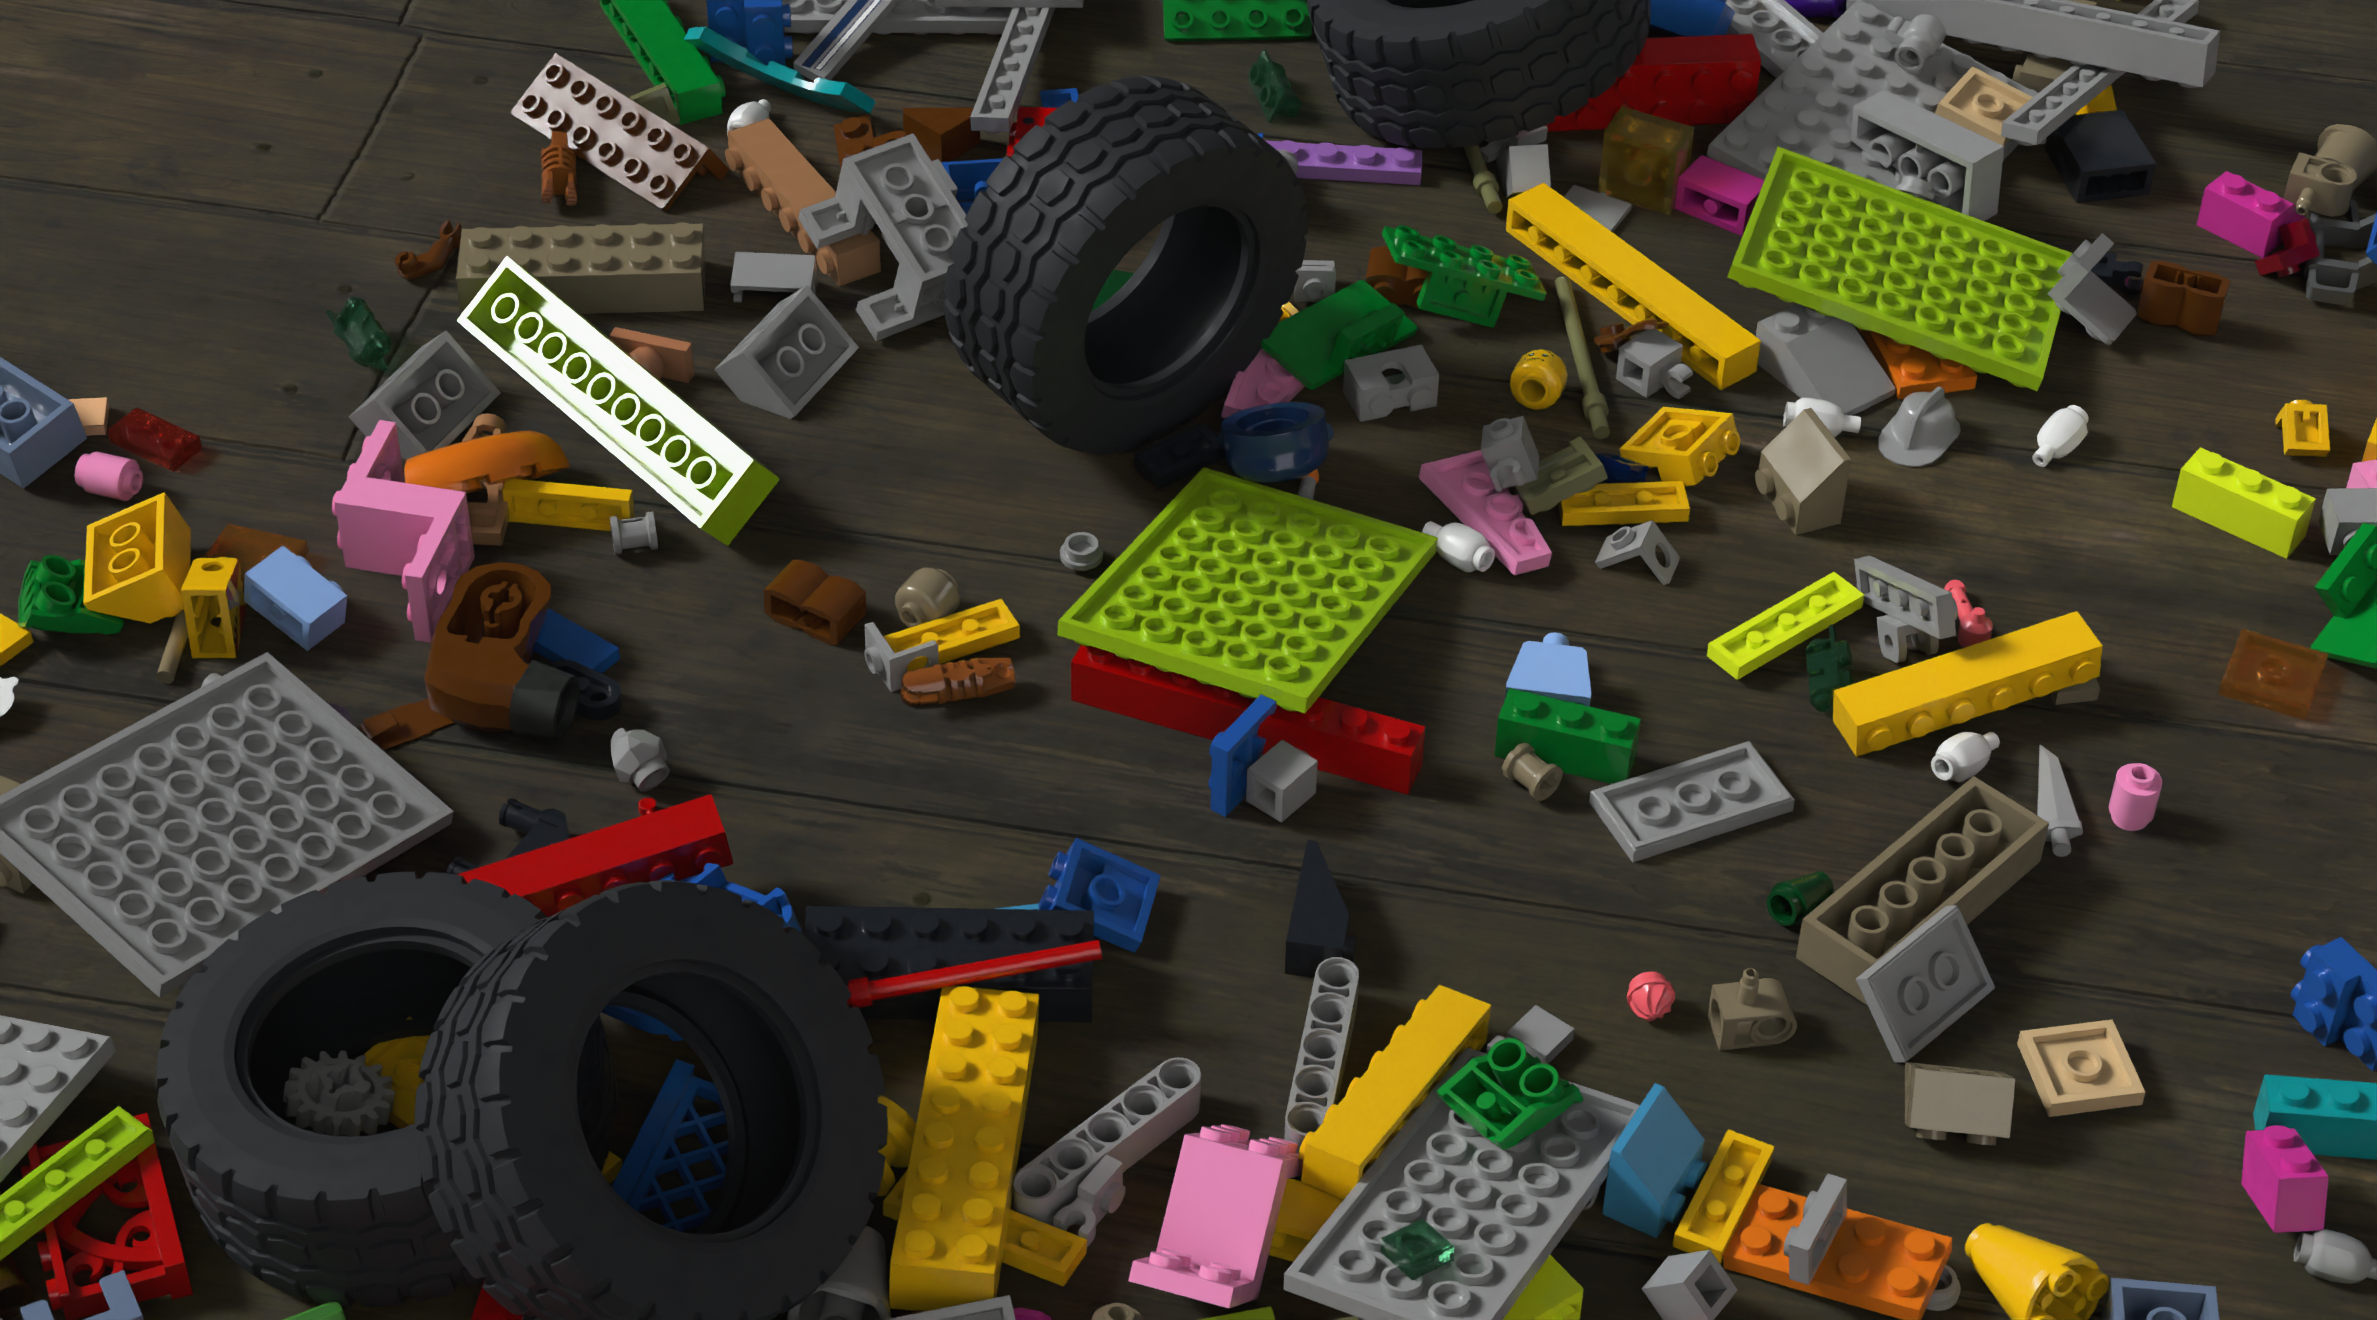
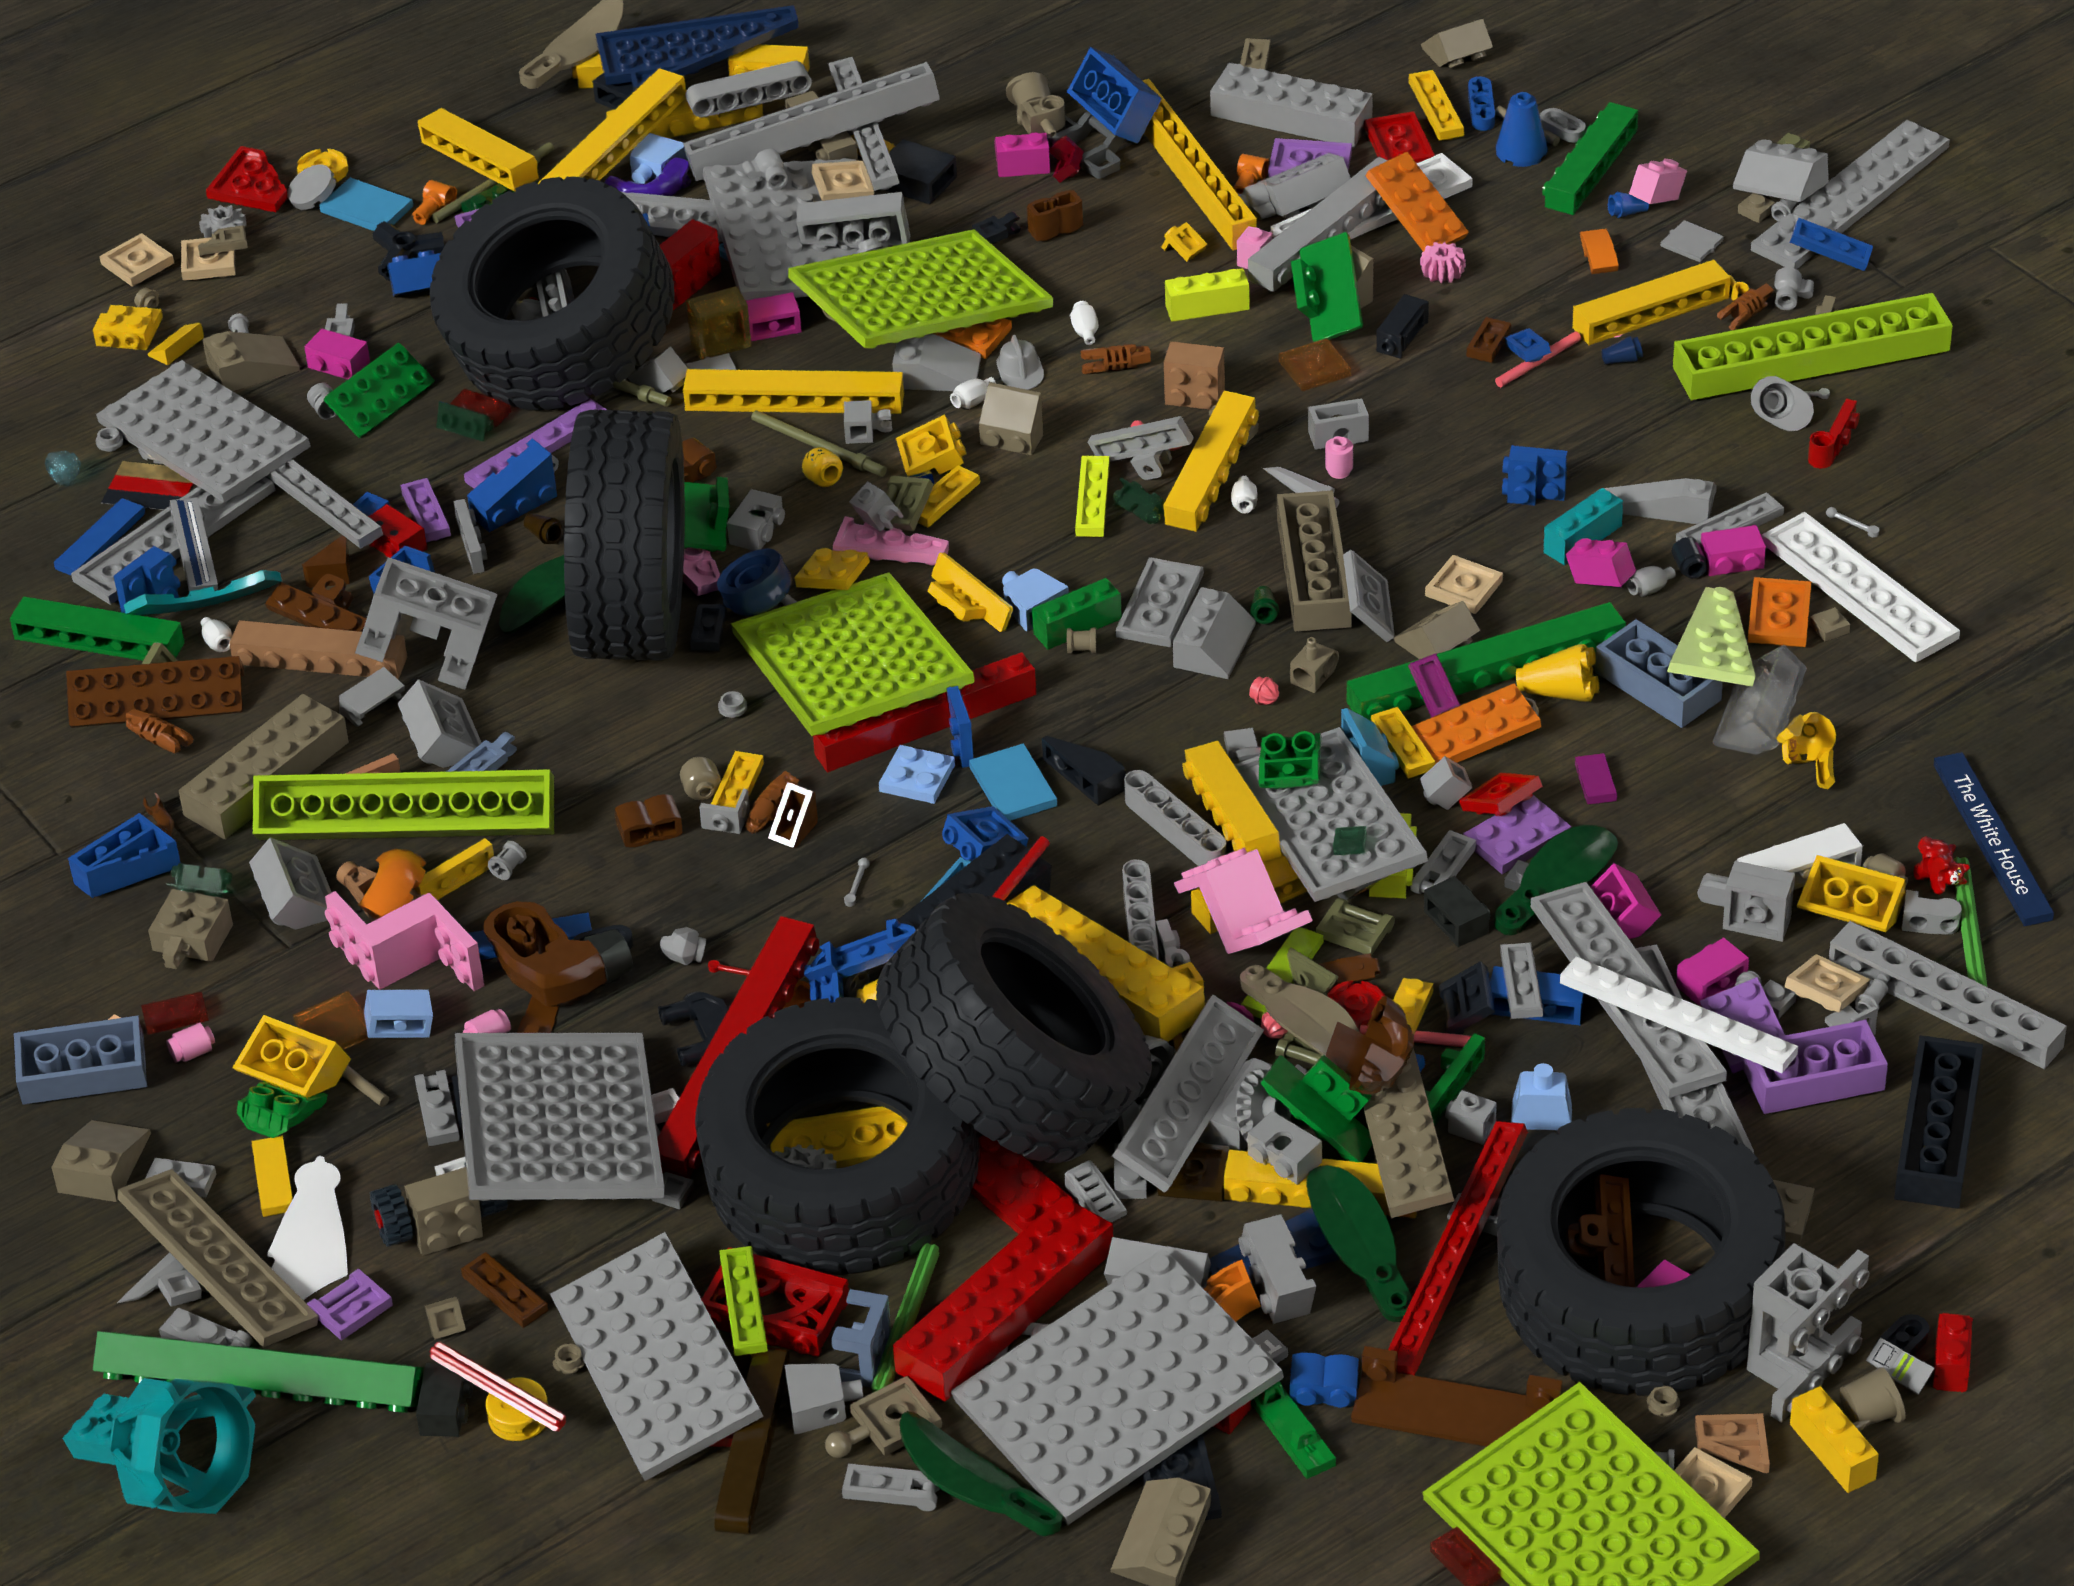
camera: 45 degrees left, 0 degrees up
yellow torso [181,557,246,658] -> none
light grey brick [1246,740,1318,823] -> none
green bracket [1382,225,1547,328] -> none
white plant [1422,521,1495,573] -> none
reddish brown plate [1593,318,1669,353] -> none
light grey bracket [1595,520,1680,585] -> none
light grey plate [1783,1173,1847,1285] -> none
light grey bracket [2048,233,2137,345] -> none
none -> blue wedge [68,813,181,898]
none -> dark tan hinge [148,889,233,969]
none -> sand blue plate [446,732,517,772]
none -> clear red plate [450,389,511,427]
none -> bright pink brick [463,1009,511,1033]
none -> reddish brown slope [768,782,818,848]
none -> yellow plate [795,548,870,590]
none -> light grey hinge [844,857,870,907]
none -> light blue plate [879,745,955,804]
none -> yellow bracket [928,553,1013,632]
none -> dark azure tile [969,743,1057,821]
none -> dark orange hinge [1081,344,1151,374]
none -> medium nougat brick [1164,341,1225,410]
none -> light grey slope [1173,587,1256,679]
none -> light grey brick [1308,398,1369,450]
none -> green brick [1347,602,1626,721]
none -> magenta tile [1408,653,1460,717]

